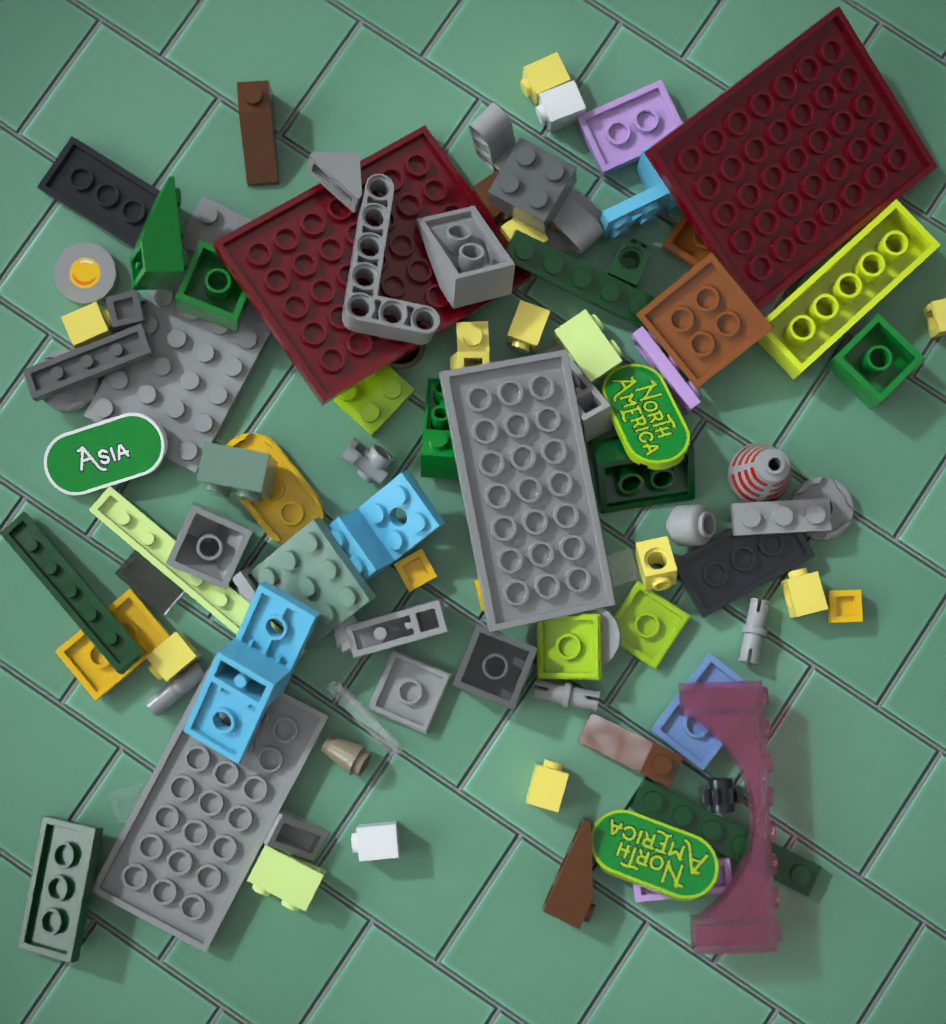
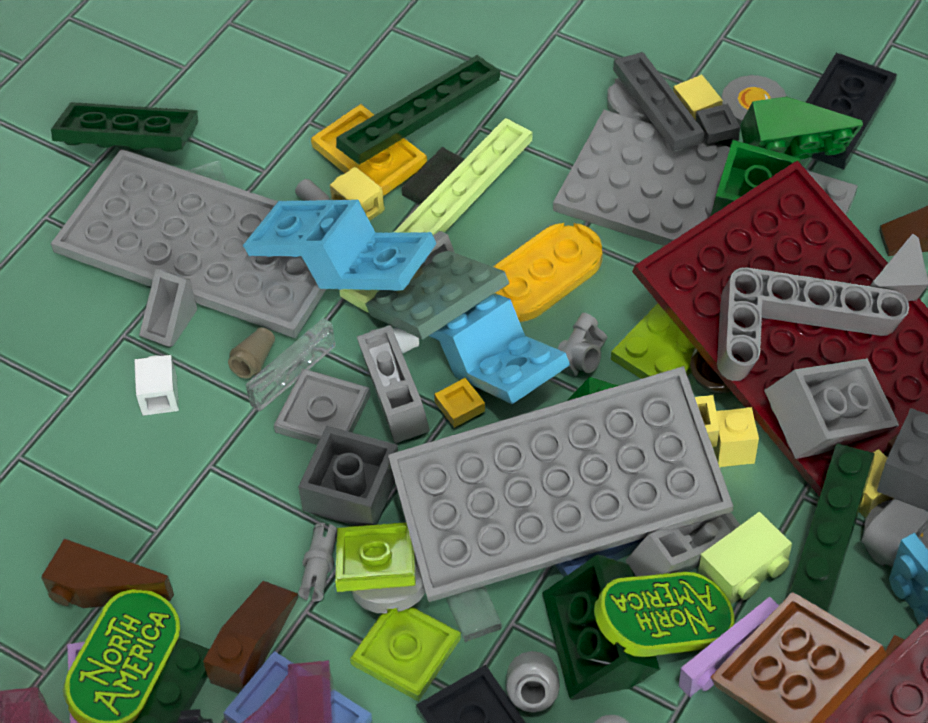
camera: 90 degrees right, 30 degrees down
green tile [44,412,168,495] -> none
light grey slope [166,501,253,590] -> none
sand green brick [196,442,278,504] -> none
yellowish green brick [247,844,327,912] -> none
light yellow brick [507,300,550,353] -> none
light yellow brick [526,759,569,812] -> none
dark green brick [608,239,652,288] -> none
light yellow brick [635,536,677,591] -> none

